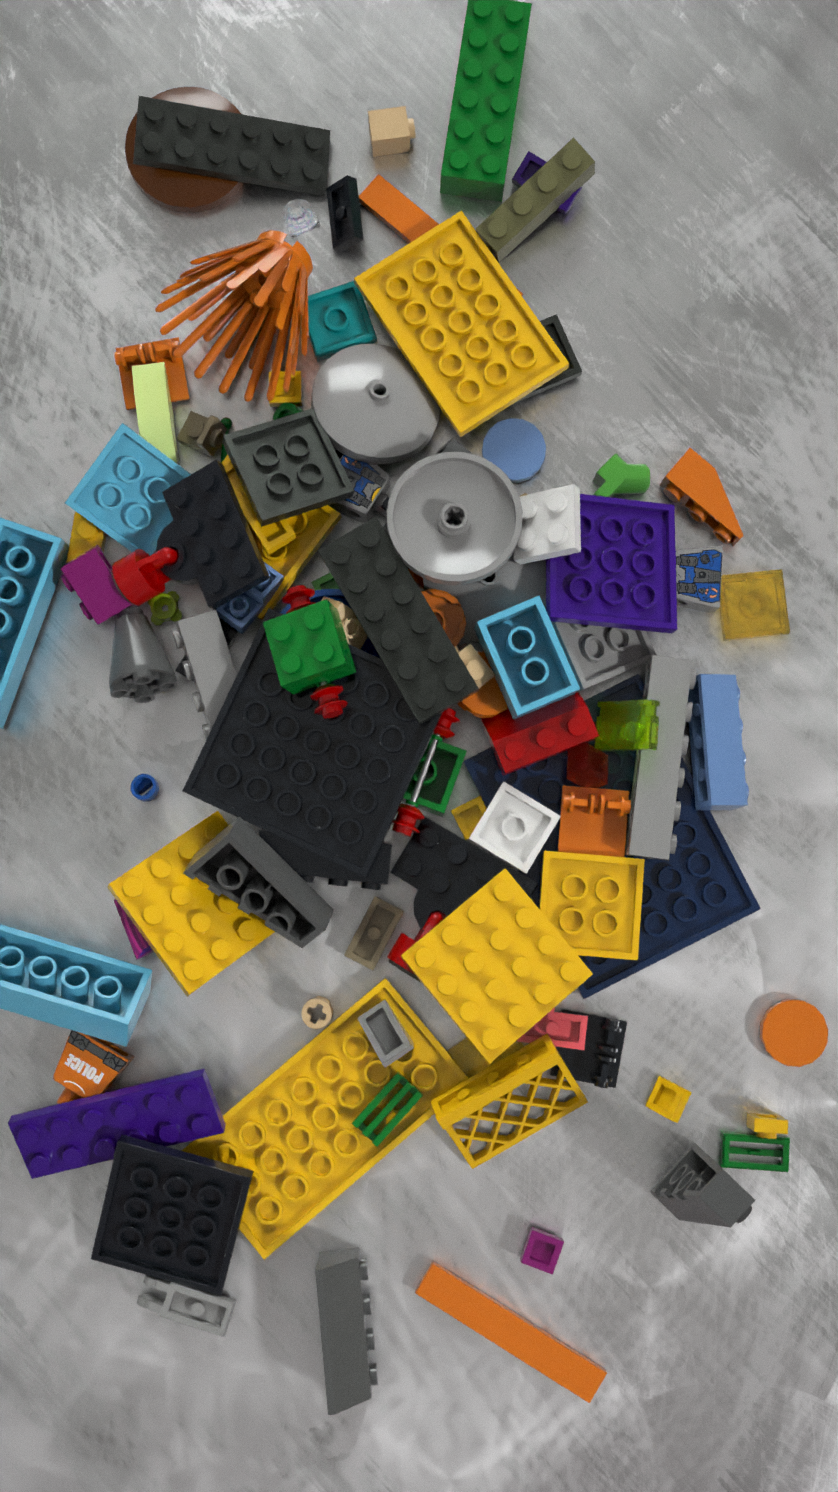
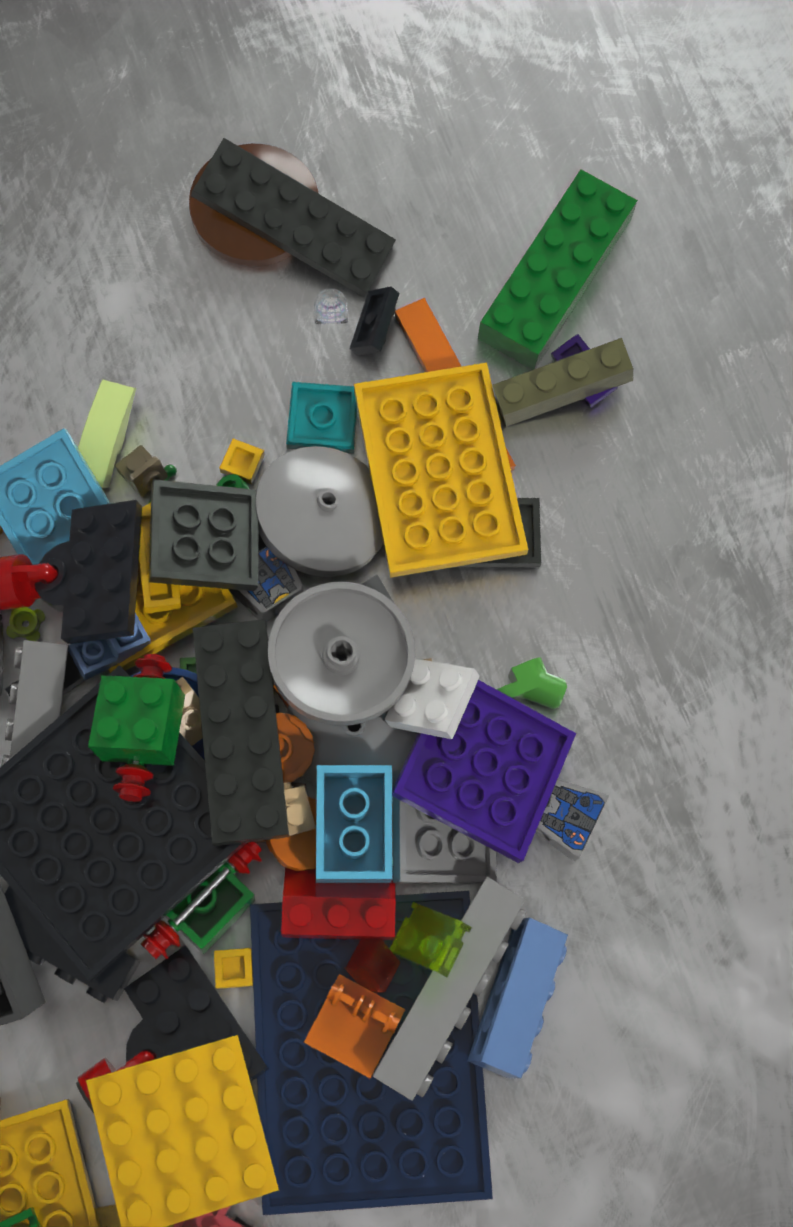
camera: 20 degrees right, 10 degrees down
orange hinge [114,337,190,410] -> none
orange plant [155,230,313,402] -> none
dark tan plate [344,896,404,971] -> none
light grey slope [357,1000,414,1067] -> none
tan brick [368,106,416,157] -> none
white plate [469,781,561,874] -> none
medium blue tile [482,418,546,483] -> none
yellow plate [539,851,645,960] -> none
orange slope [660,448,744,546] -> none
clear yellow tile [719,569,790,641] -> none

